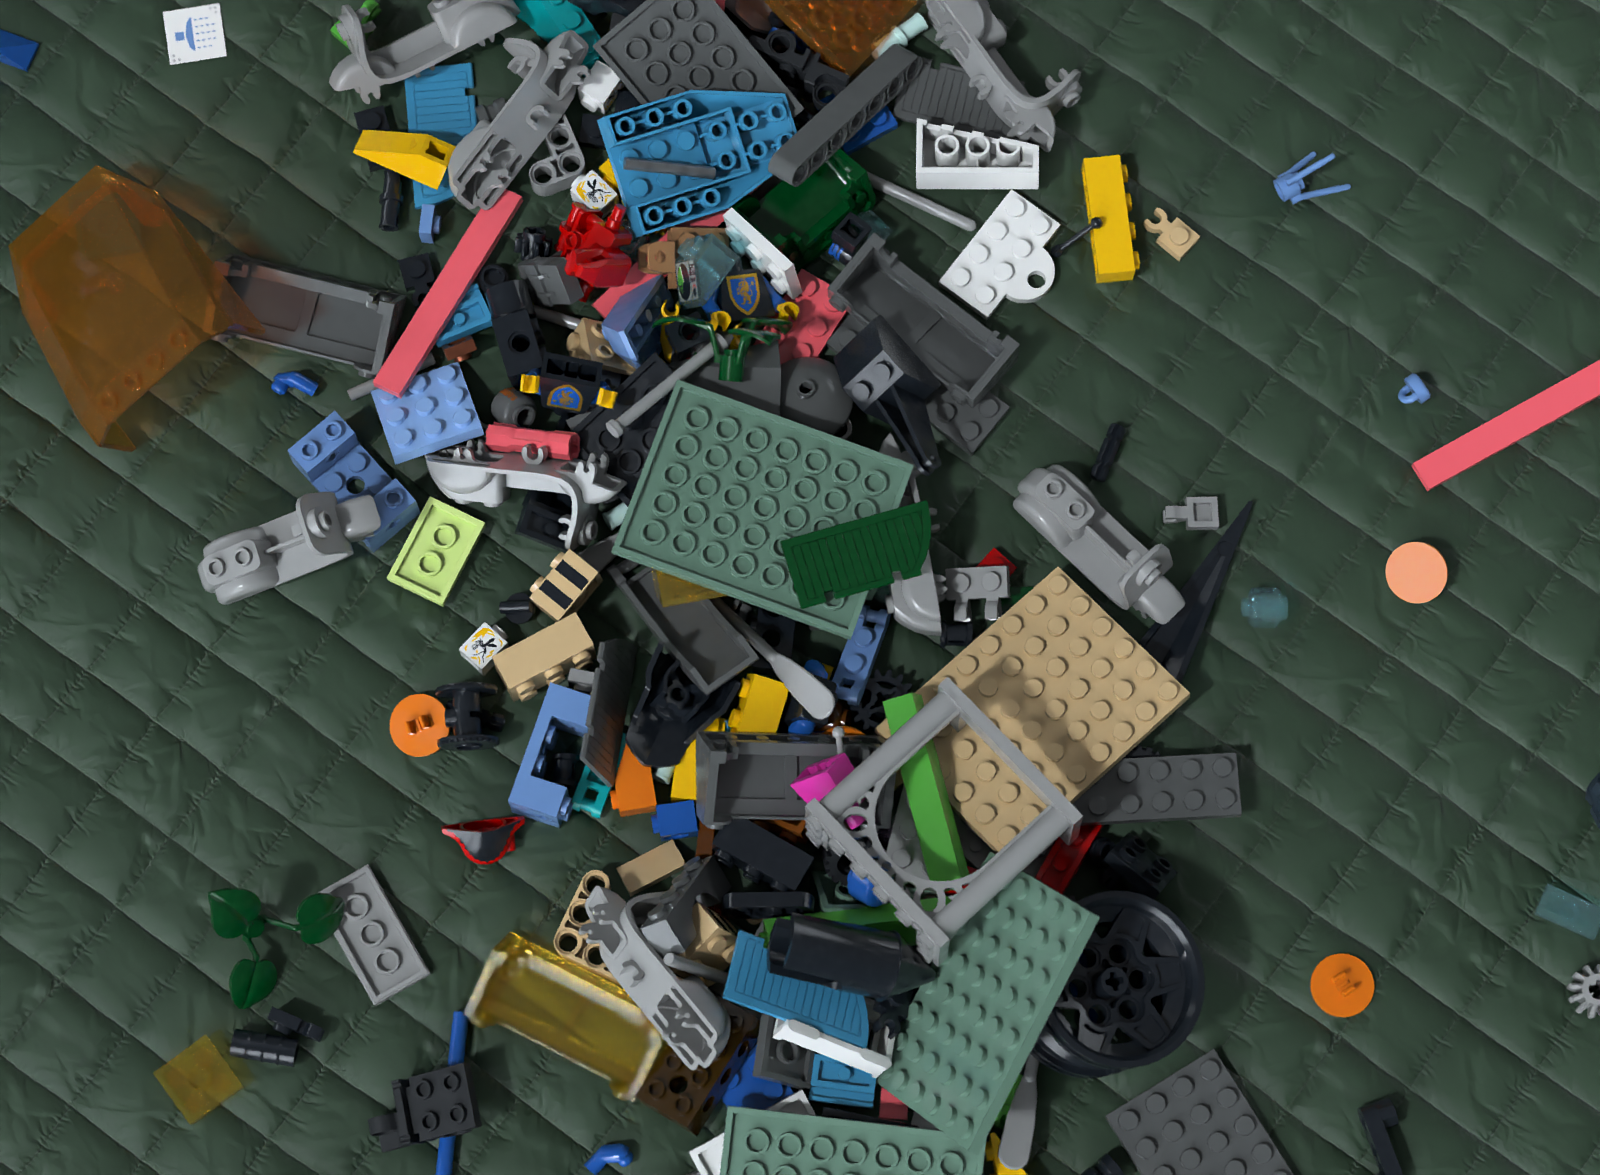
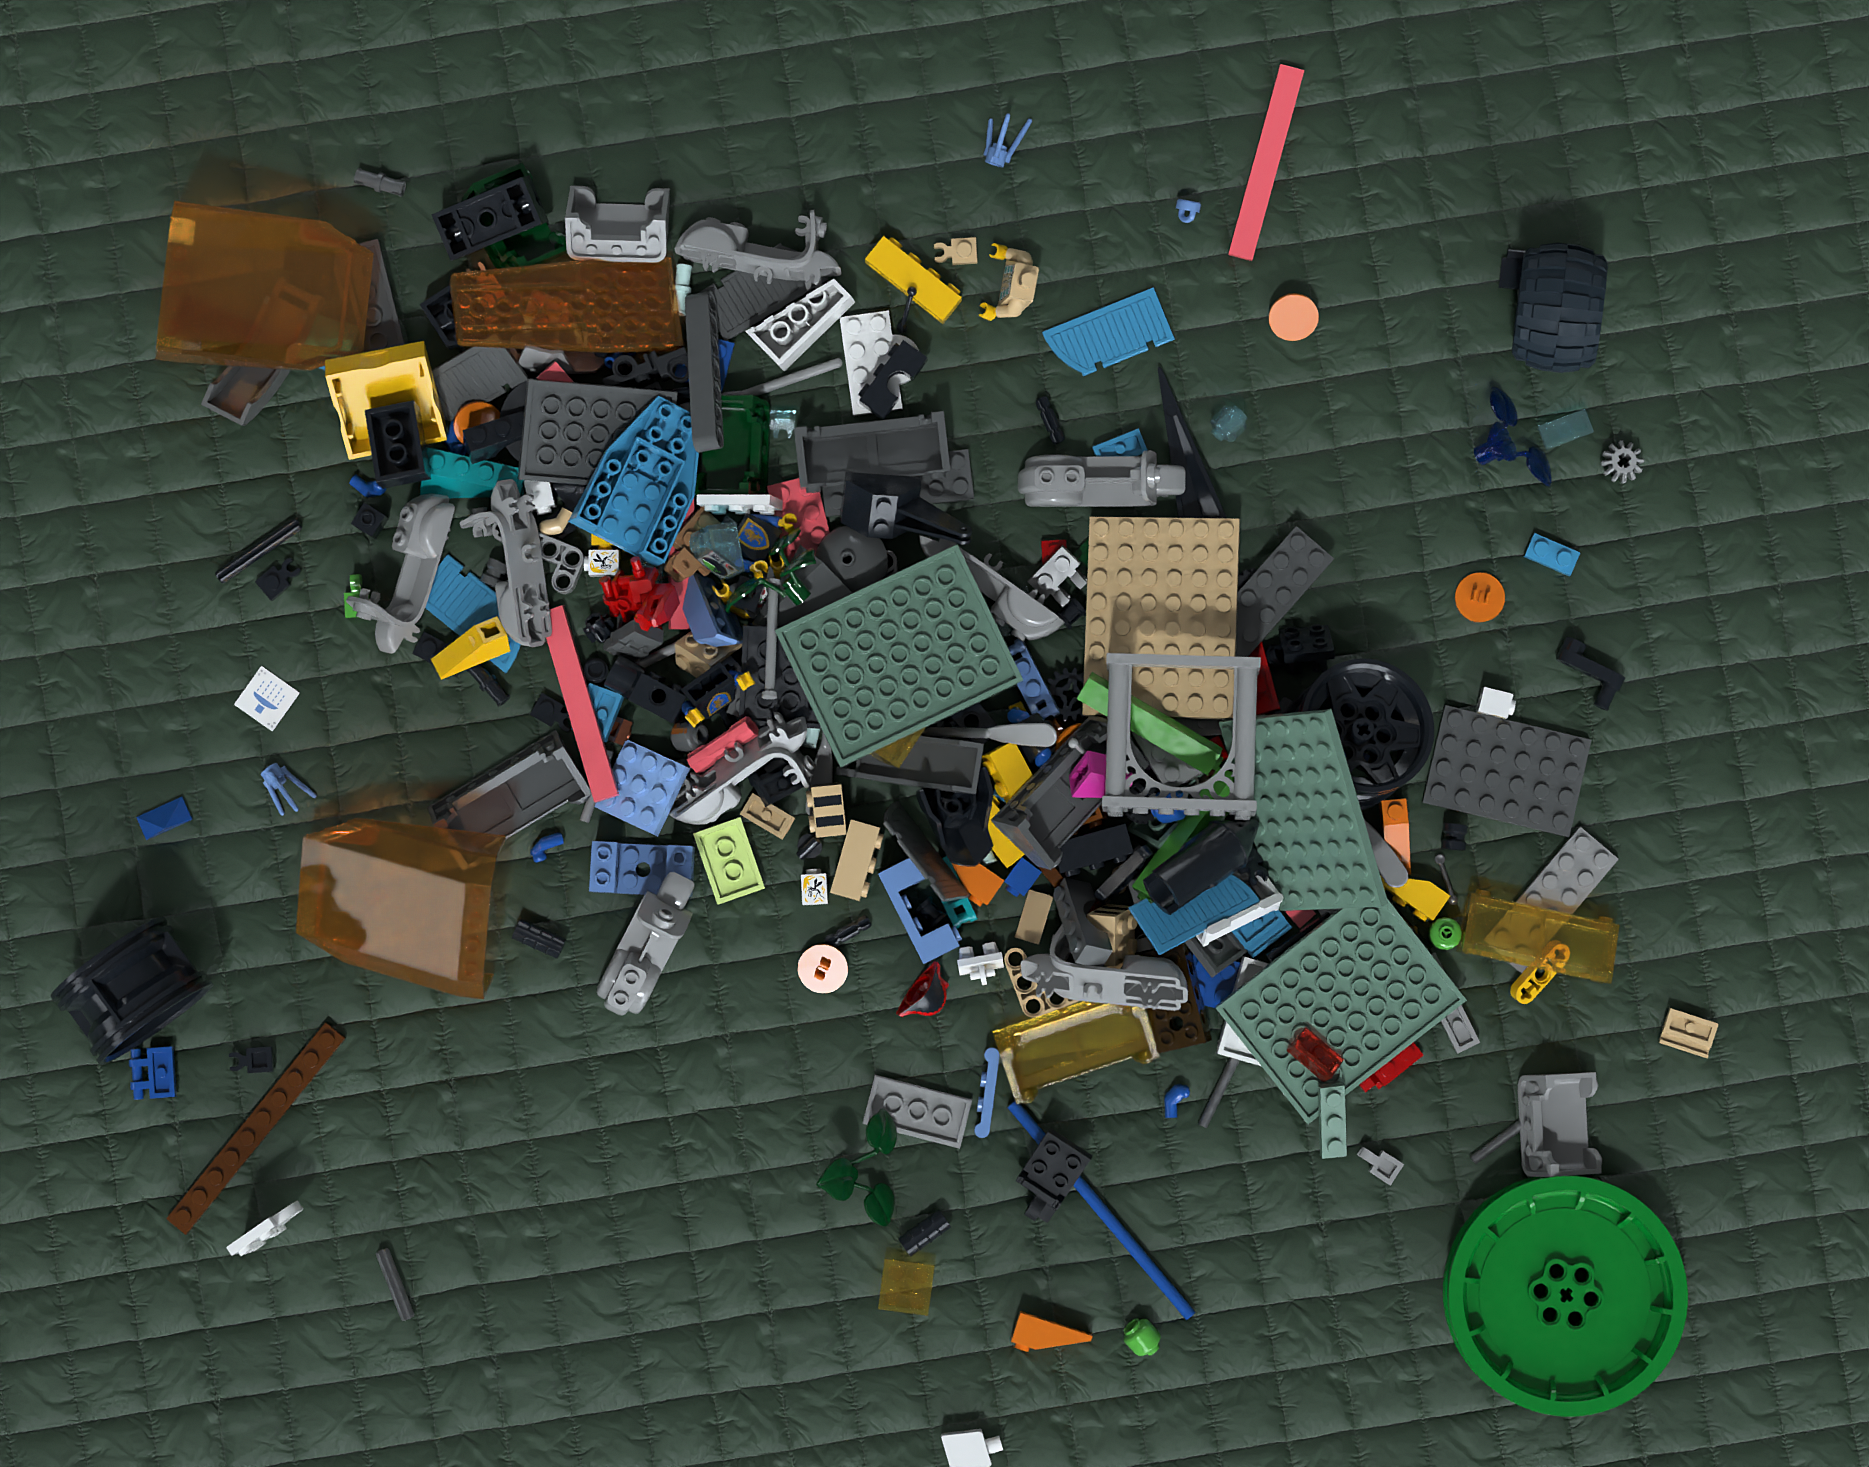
camera: 40 degrees left, 10 degrees up
black plate [267,1007,325,1043] -> none
medium blue plate [419,204,441,244] -> none
black hose [435,682,500,751] -> none
light grey plate [568,668,595,695] -> none
flat silver bar [623,157,716,179] -> none
light grey bar [664,953,728,986] -> none
dark green piece [780,500,931,609] -> none
black leg [828,212,873,266] -> none
light grey plate [1163,497,1219,530] -> none
none -> medium blue plant [261,763,317,816]
none -> black axle [512,919,567,959]
none -> tan arm [538,507,572,536]
none -> tan hinge [740,793,795,840]
none -> black arch [858,340,928,420]
none -> white hips [957,942,1004,985]
none -> medium blue plate [974,1047,999,1138]
none -> tan torso [978,243,1039,321]
none -> dark azure piece [1042,287,1175,376]
none -> dark azure plate [1092,428,1147,457]
none -> orange slope [1379,798,1411,875]
none -> clear blue plant [1474,387,1552,487]
none -> white brick [1476,687,1516,719]
none -> dark azure plate [1523,533,1580,576]

